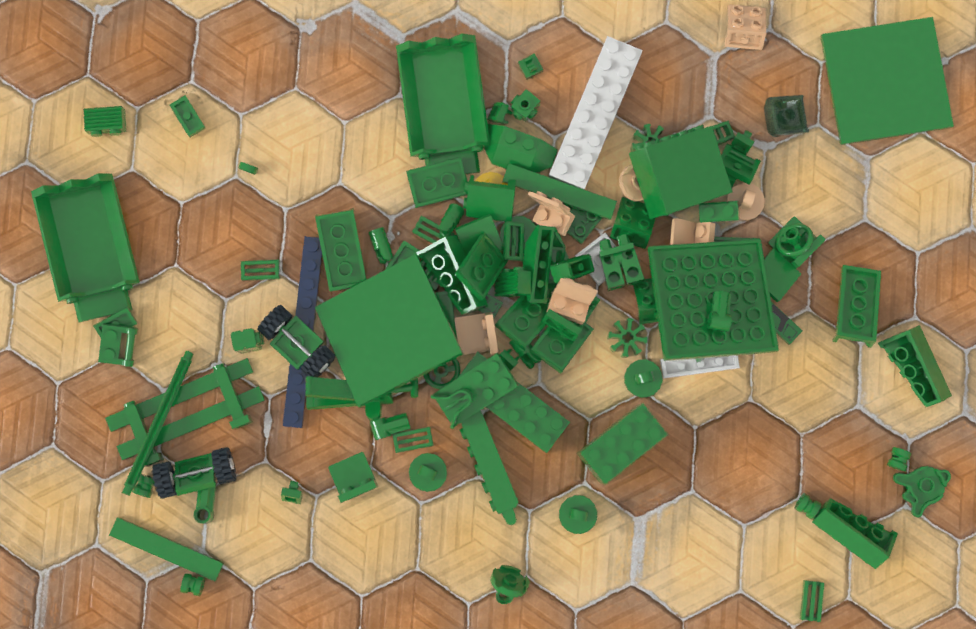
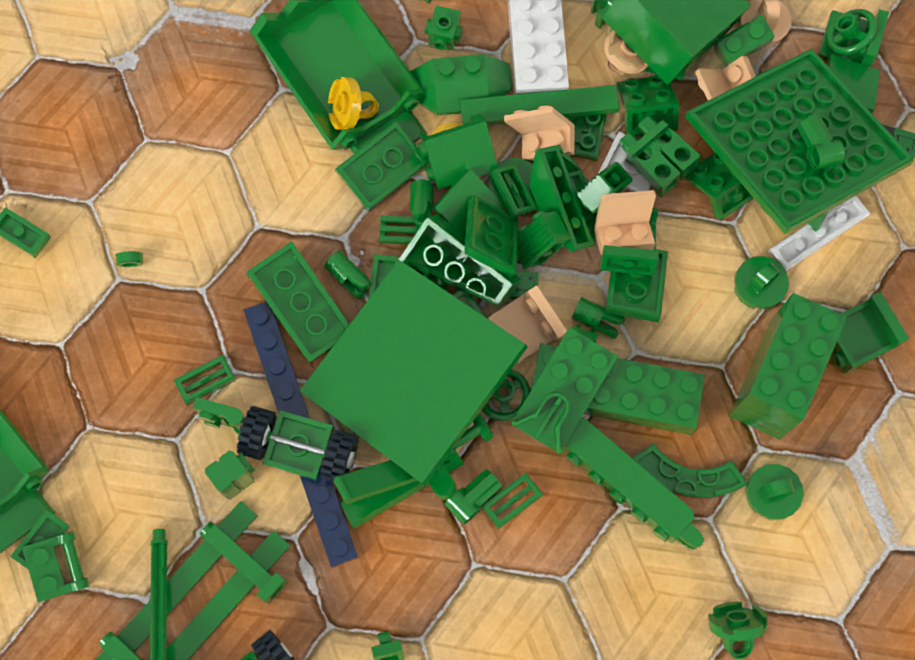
camera: 30 degrees left, 10 degrees down
green bracket [328,452,378,503] -> none
green tile [409,453,447,492] -> none
green tile [487,102,512,124] -> none
green tile [494,295,550,350] -> none
green gear [607,318,647,358] -> none
none -> green plate [193,397,244,435]
none -> yellow tile [328,77,379,130]
none -> green tile [632,444,748,498]
none -> green panel [832,291,909,374]

